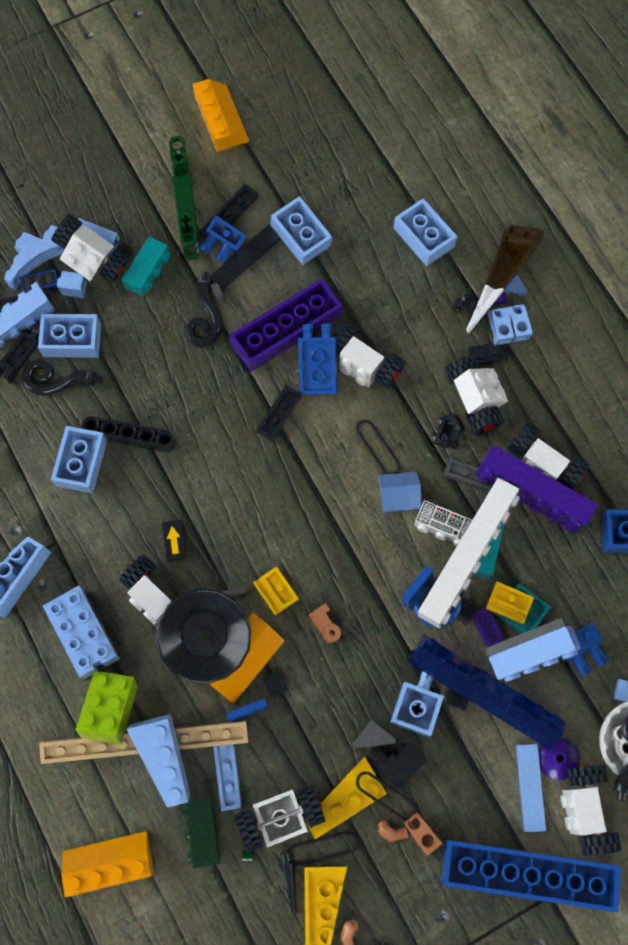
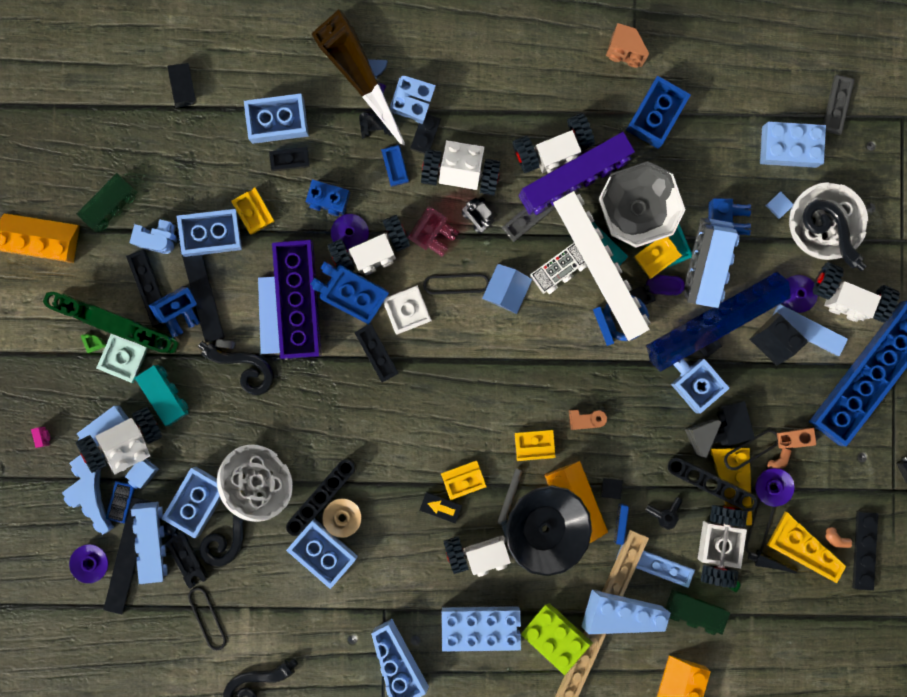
camera: 60 degrees left, 15 degrees up
none -> dark pink plate [31,427,50,448]
none -> clear green brick [76,173,138,232]
none -> bright green tile [81,334,106,354]
none -> light aqua plate [97,334,148,383]
none -> light blue hips [130,219,178,254]
none -> black hinge [167,63,196,108]
none -> white brick [217,445,292,522]
none -> yellow plate [231,188,275,235]
none -> light blue tile [258,277,280,354]
none -> black plate [269,147,310,172]
none -> blue brick [306,179,351,216]
none -> tan dish [323,499,361,538]
none -> dark purple dish [331,214,369,250]
none -> blue tile [381,145,409,187]
none -> white tile [383,285,432,335]
none -> clear pink brick [407,206,459,257]
none -> yellow plate [441,460,486,500]
none -> dark grey rock [599,161,685,247]
none -> black piece [645,497,683,530]
none -> black beam [668,457,757,511]
none -> black slope [749,312,809,366]
none -> dark purple dish [755,468,795,507]

